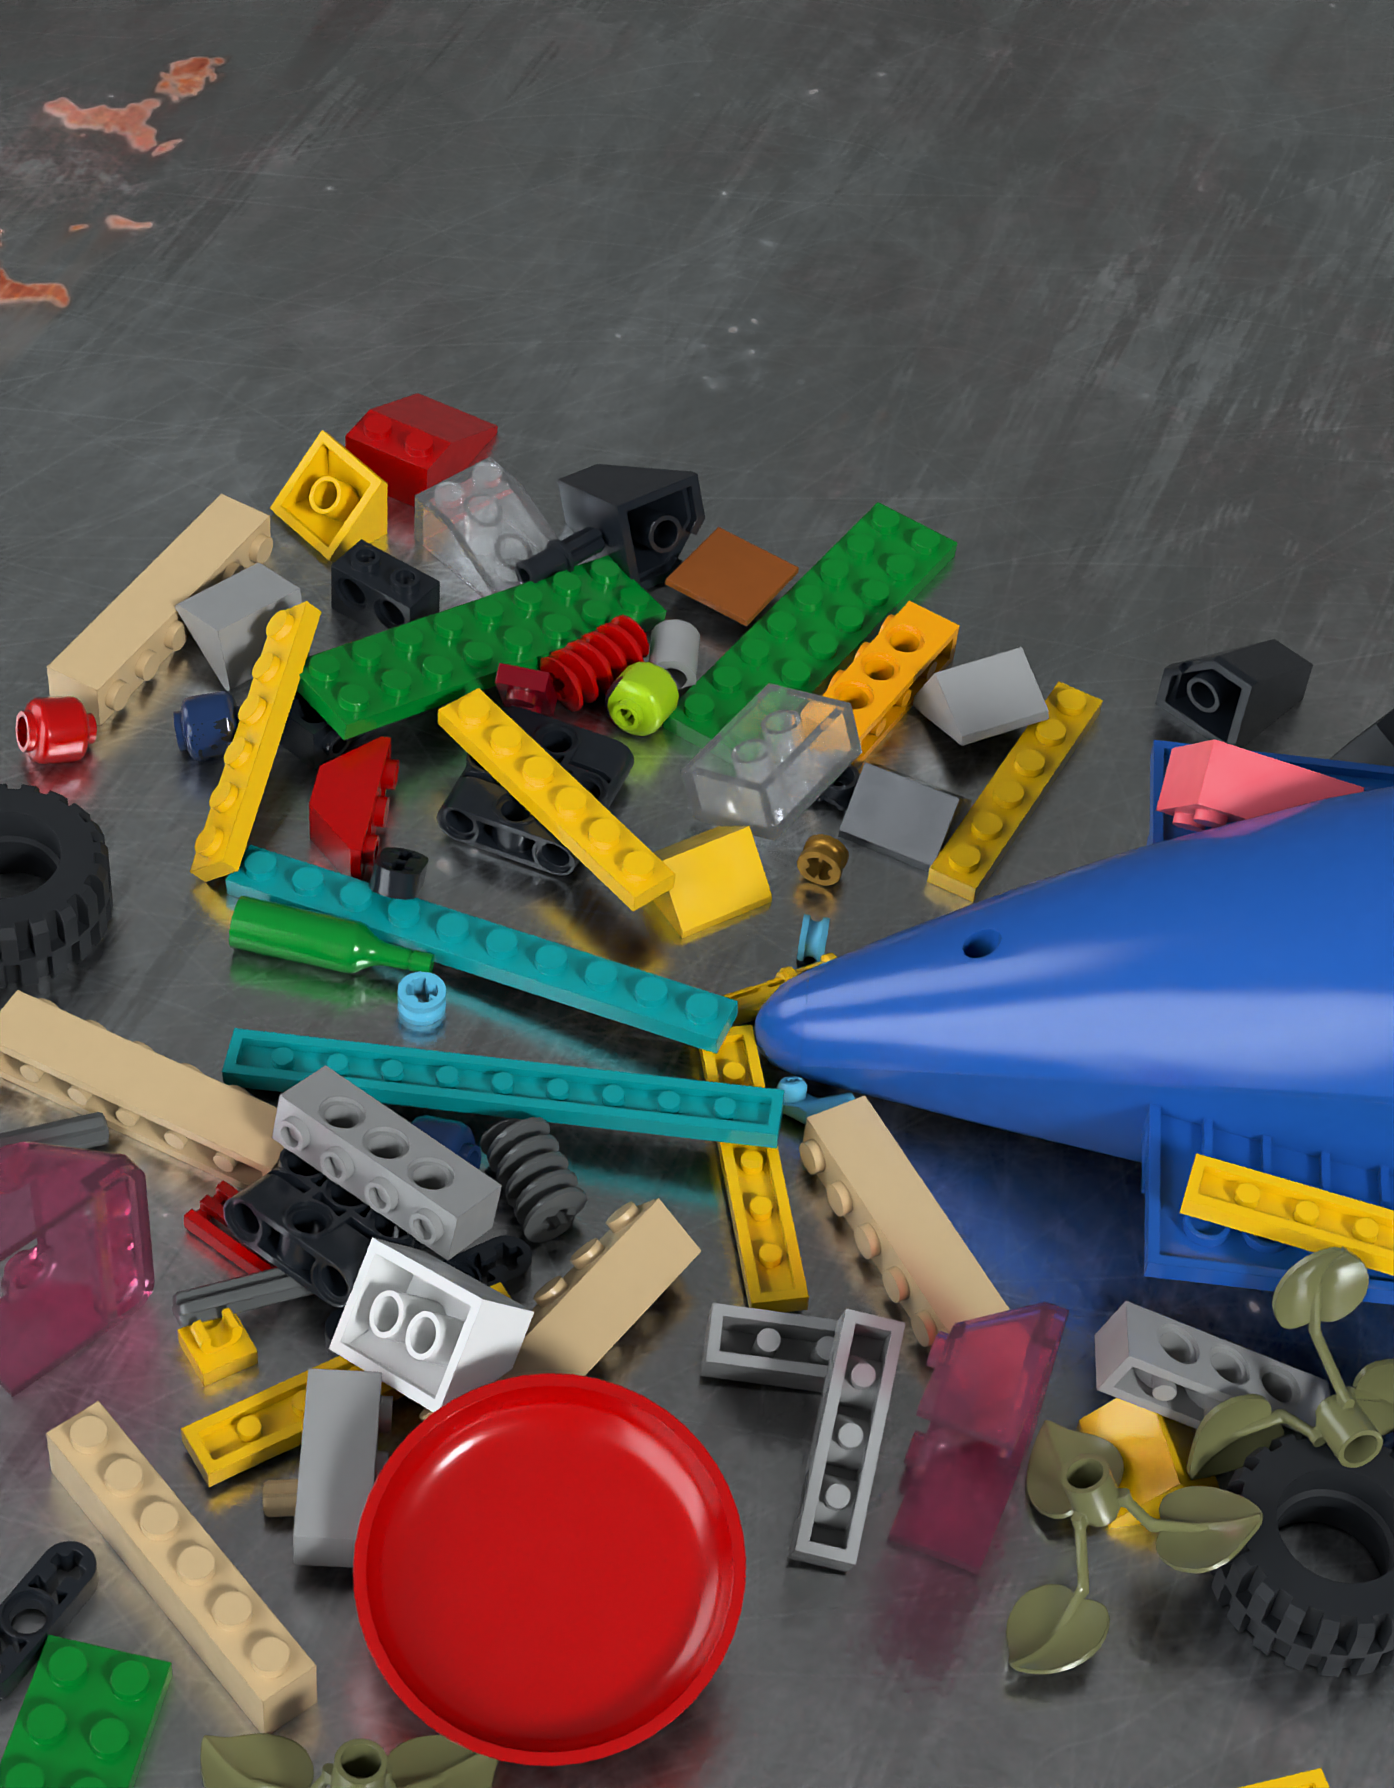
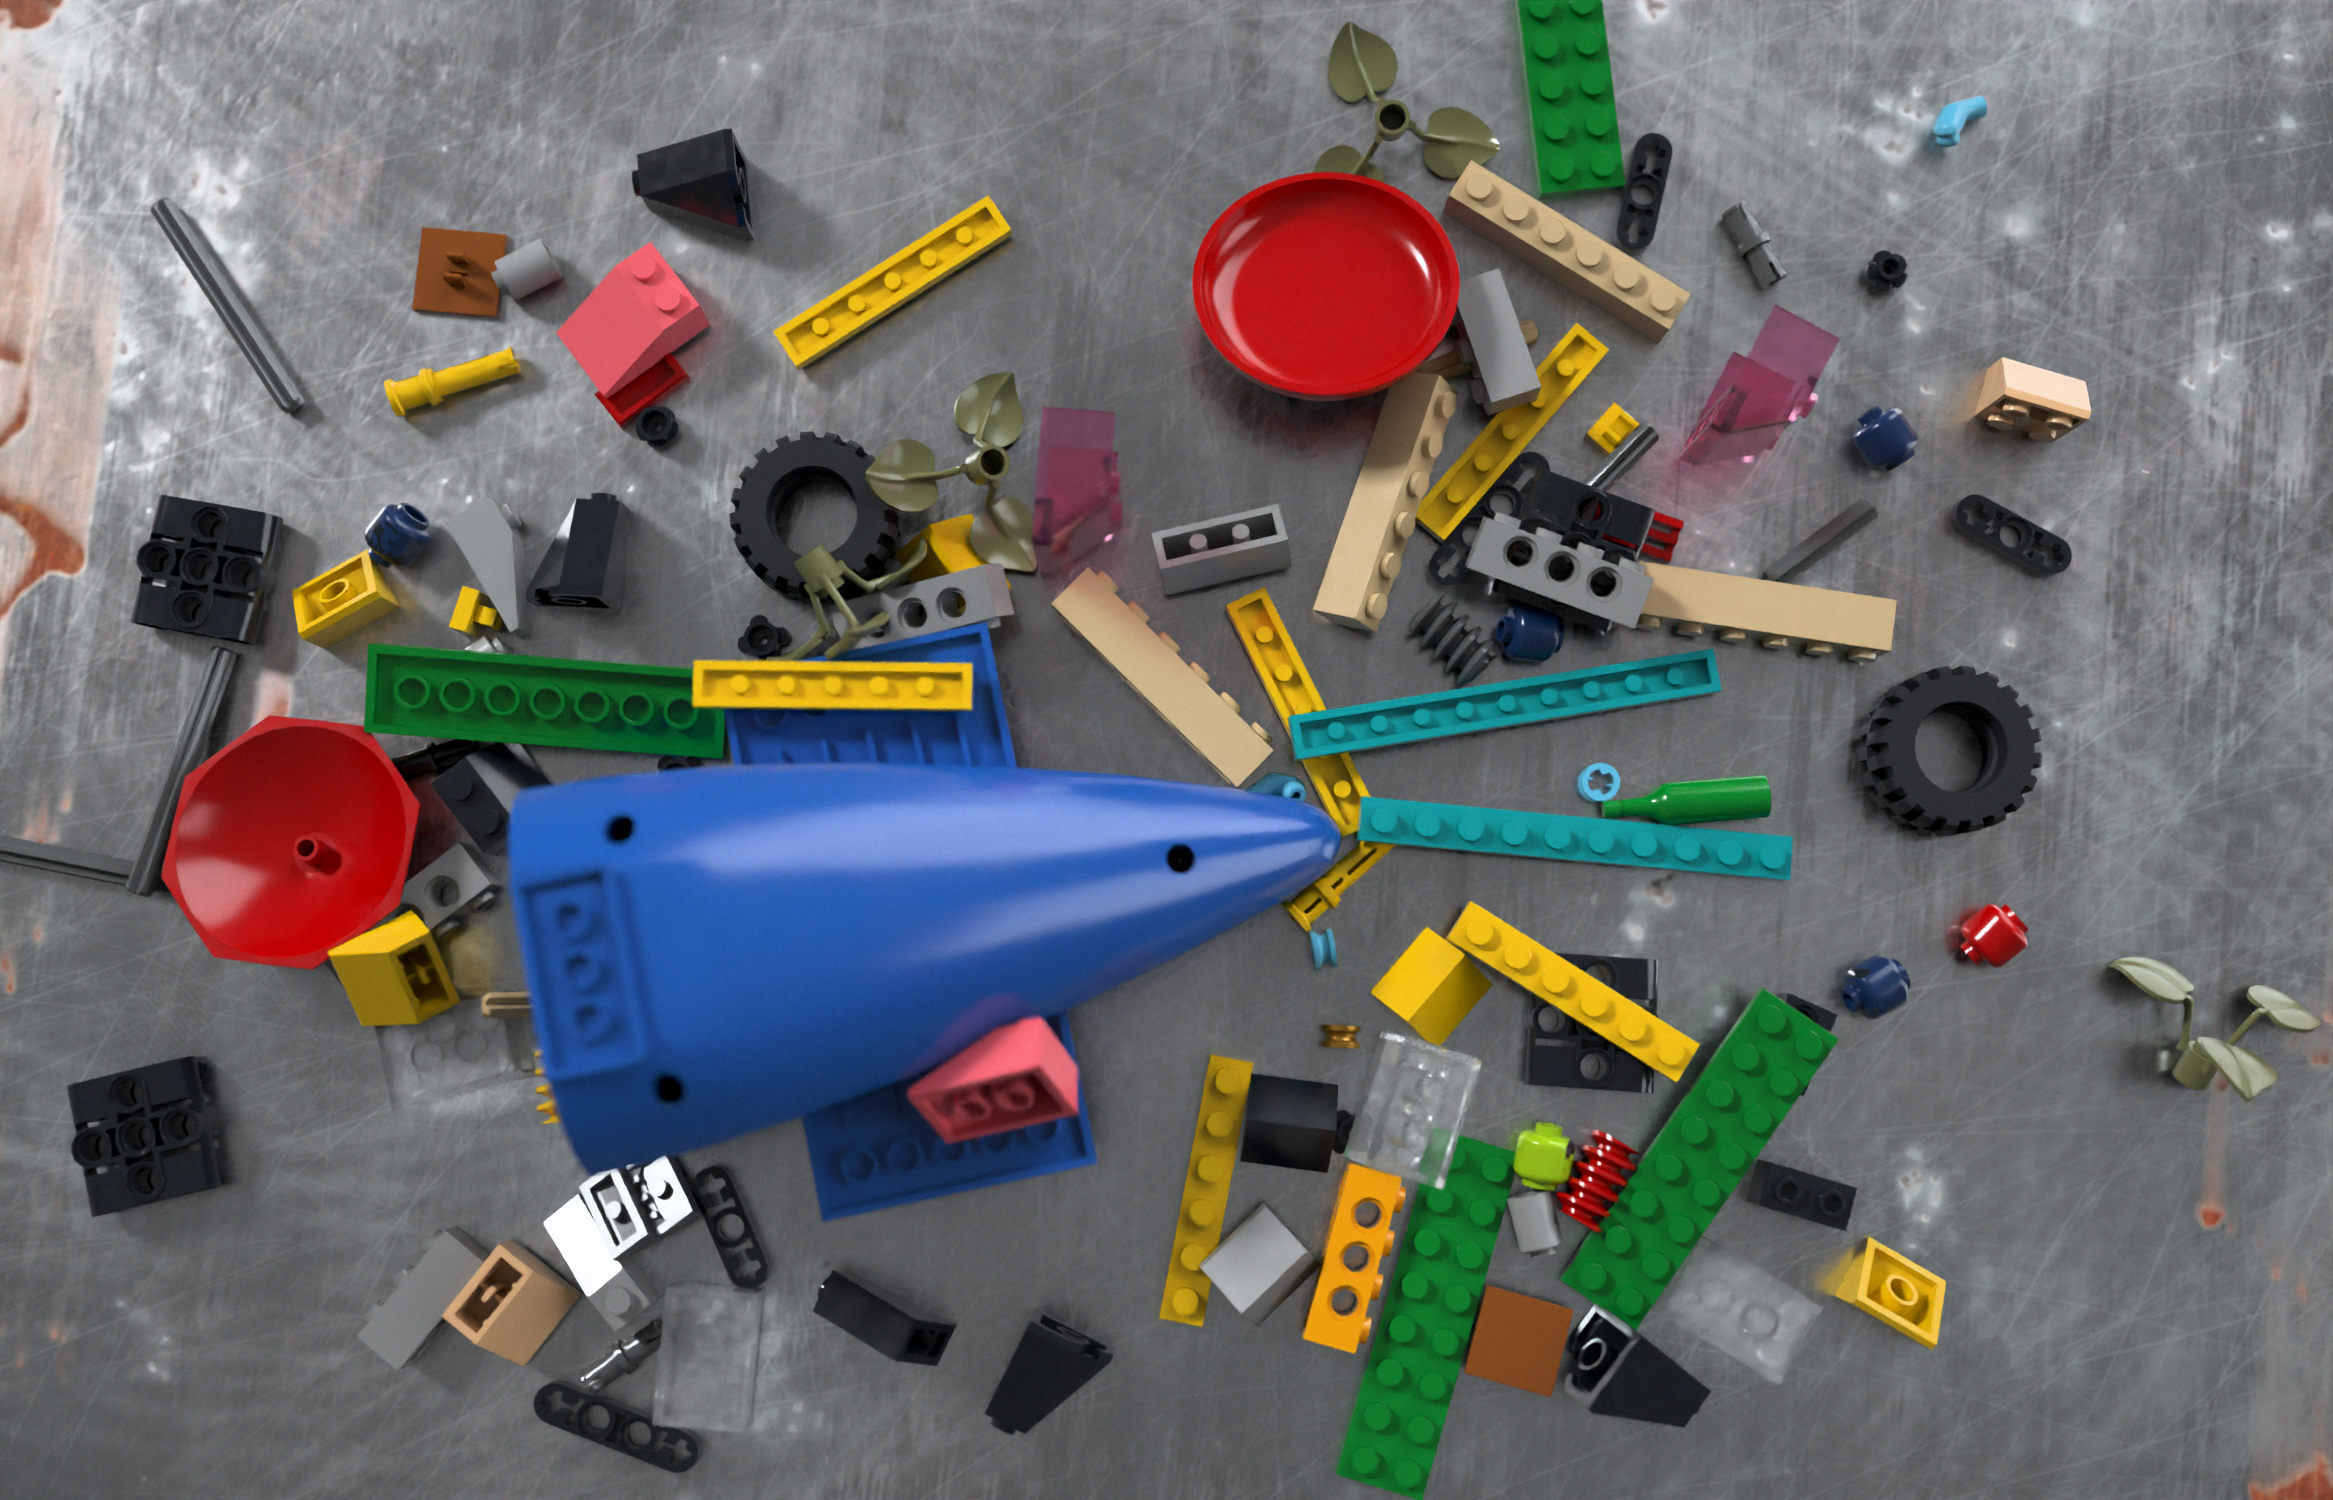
camera: 165 degrees right, 35 degrees up
tan brick [47,494,273,726] -> none
light grey slope [175,562,303,692] -> none
yellow plate [190,601,321,882] -> none
red slope [309,736,399,880] -> none
white slope [329,1238,534,1413] -> none
red slope [345,393,498,513] -> none
black beam [369,847,429,900] -> none
dark red plate [495,663,557,717] -> none
black axle [515,526,605,584] -> none
light grey brick [787,1308,906,1572] -> none

